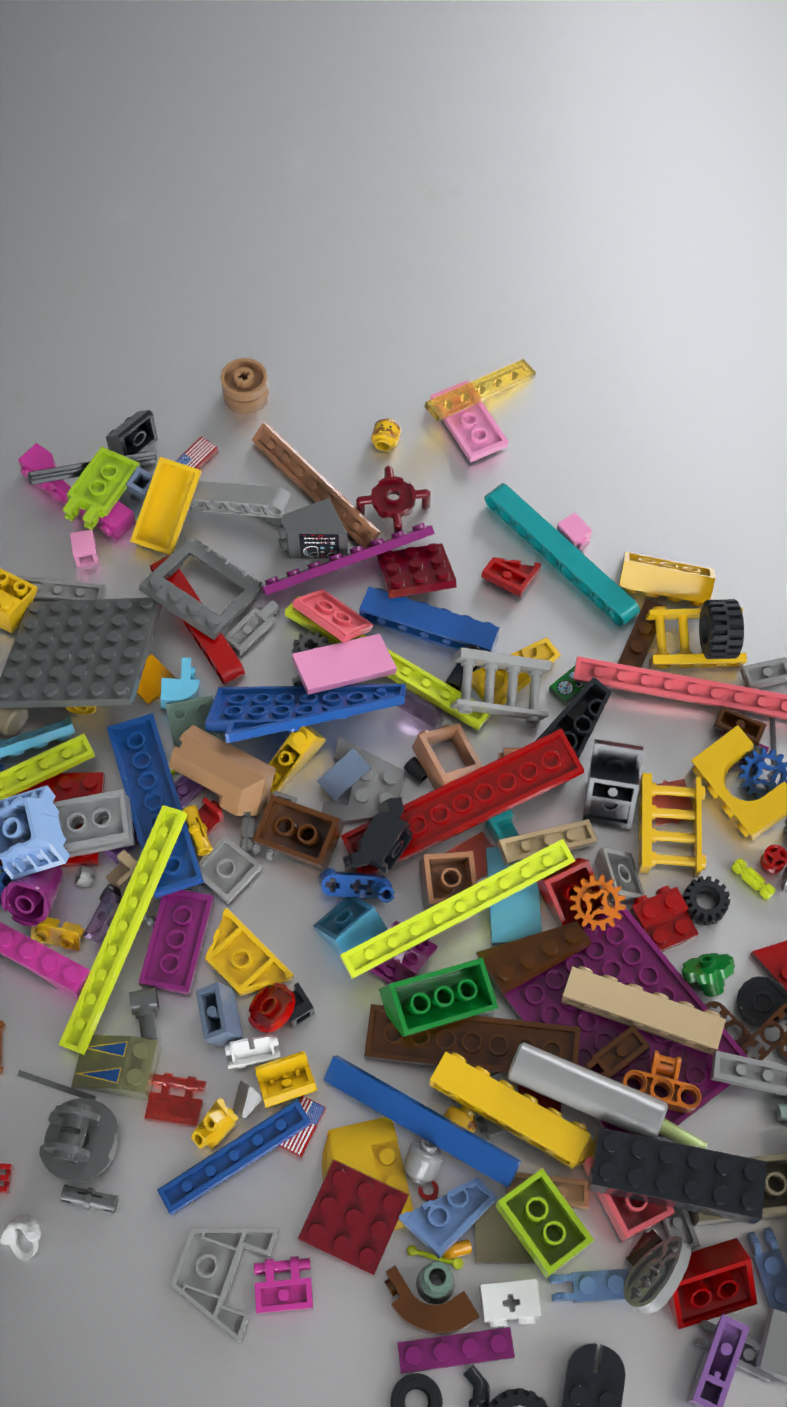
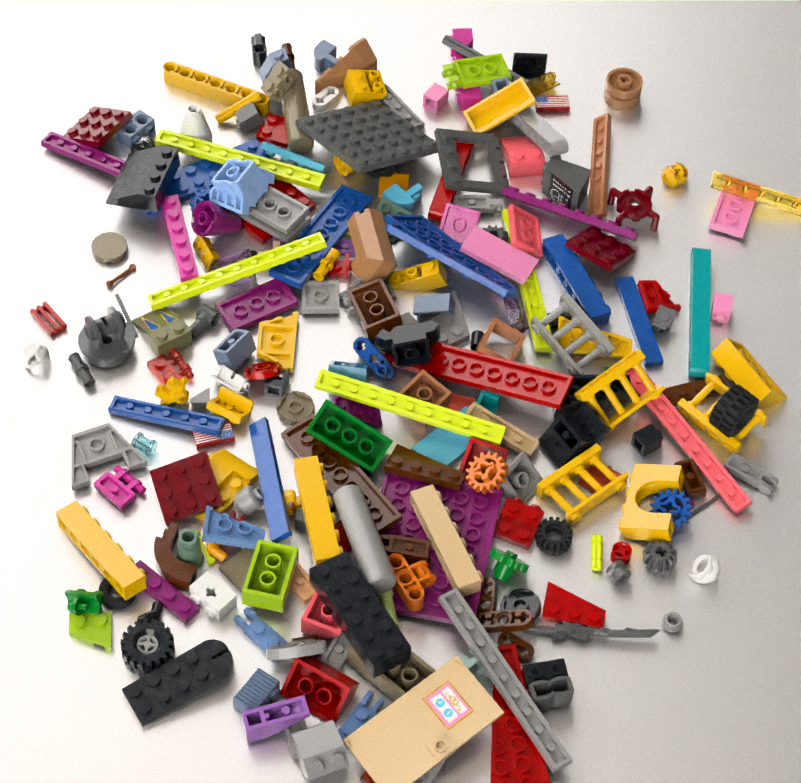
camera: 45 degrees right, 10 degrees down
light grey hinge [74,865,95,887] -> none
none -> yellow brick [56,500,147,601]
none -> clear light blue bush [131,432,158,457]
none -> sand blue brick [233,668,281,712]
none -> dark tan tile [276,391,315,426]
none -> plate [439,203,481,244]
none -> coral slope [499,136,545,178]
none -> clear yellow hinge [526,71,560,97]
none -> yellow fence [574,350,665,432]
none -> blue tile [615,276,664,367]
none -> black brick [631,423,664,458]
none -> bracket [650,305,677,333]

